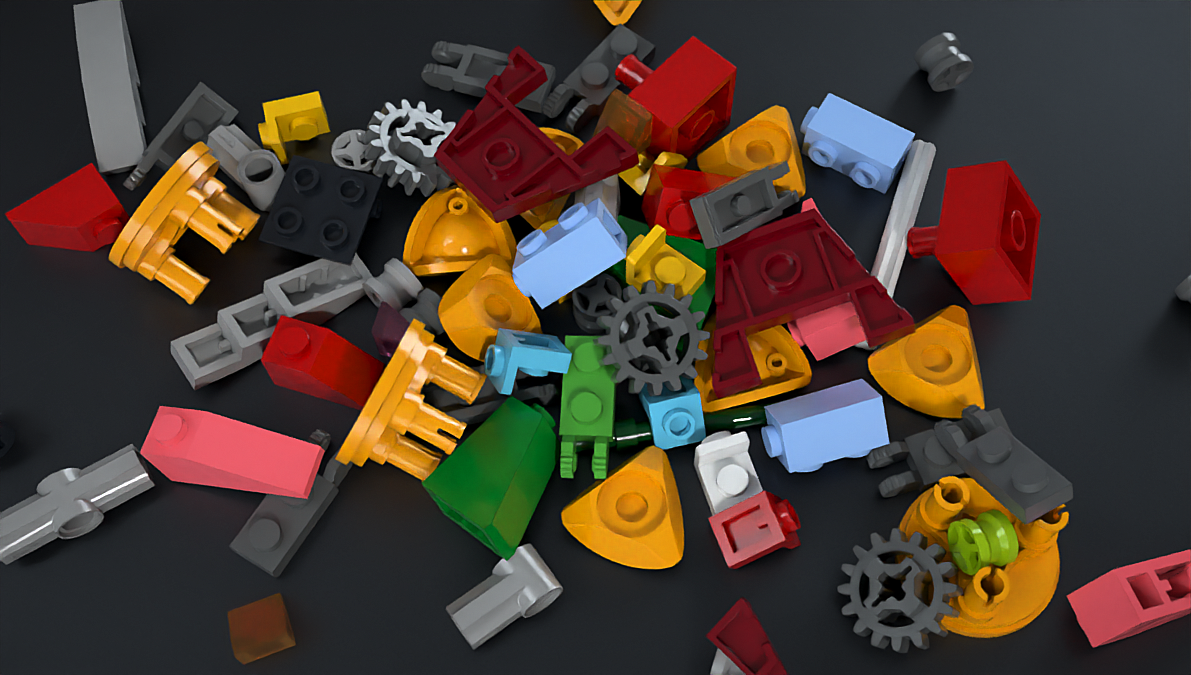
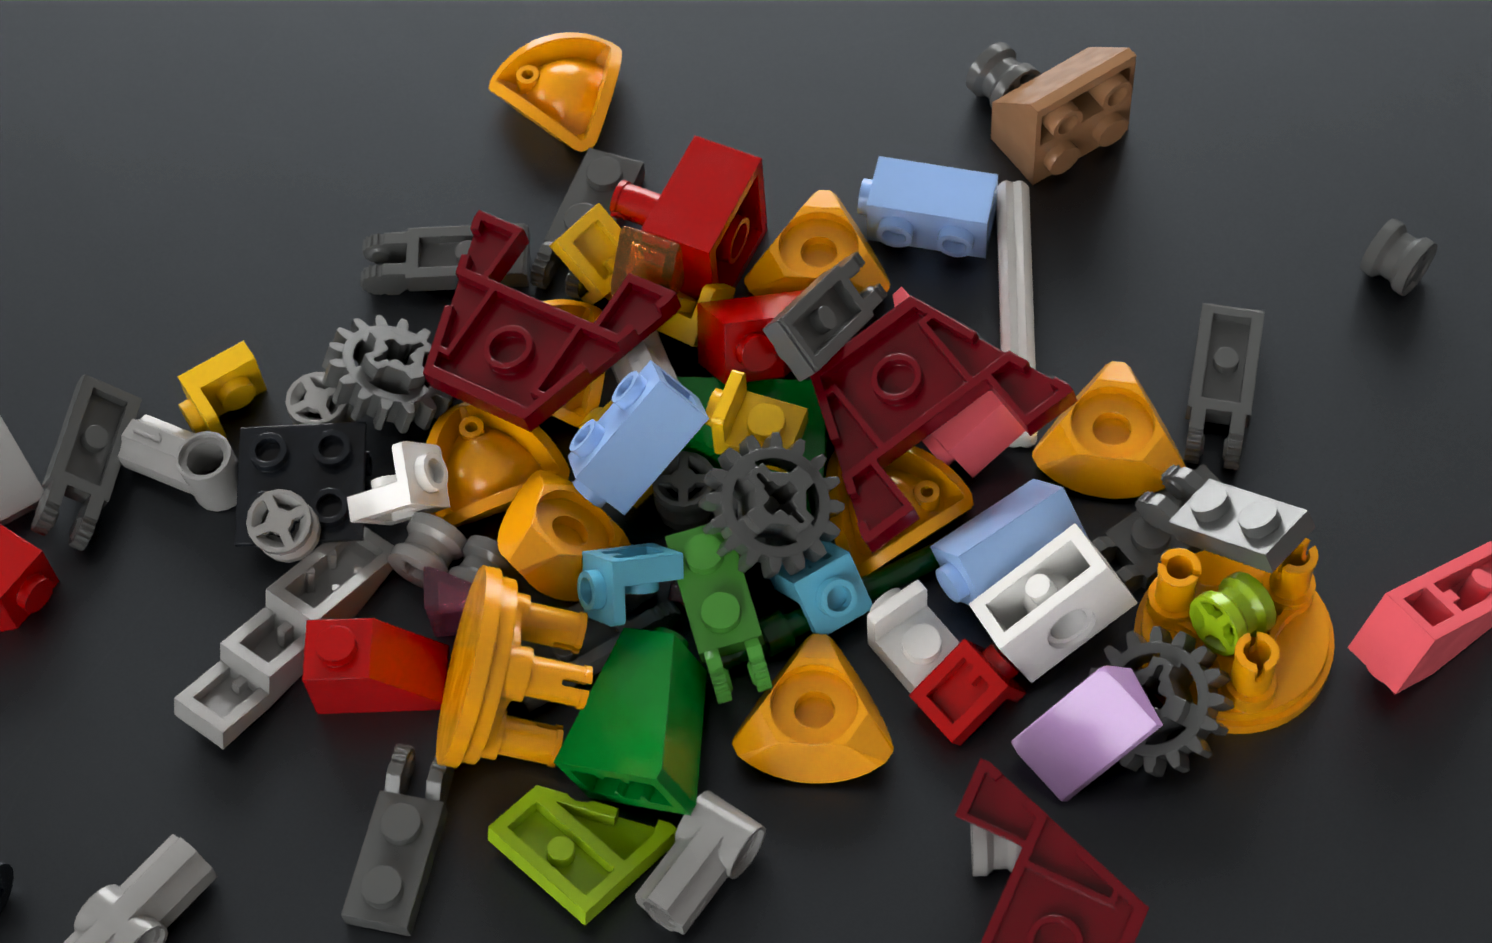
camera: 15 degrees left, 5 degrees down
light orange piece [109,141,261,305] -> none
coral slope [140,406,325,499] -> none
red brick [907,160,1041,305] -> none
none -> light grey wheel [246,489,321,563]
none -> white bracket [347,441,451,526]
none -> lime wing [488,785,677,926]
none -> yellow bracket [549,203,646,305]
none -> white brick [969,523,1138,683]
none -> medium nougat slope [991,47,1137,185]
none -> lavender slope [1011,666,1163,802]
none -> dark grey hinge [1184,303,1265,470]

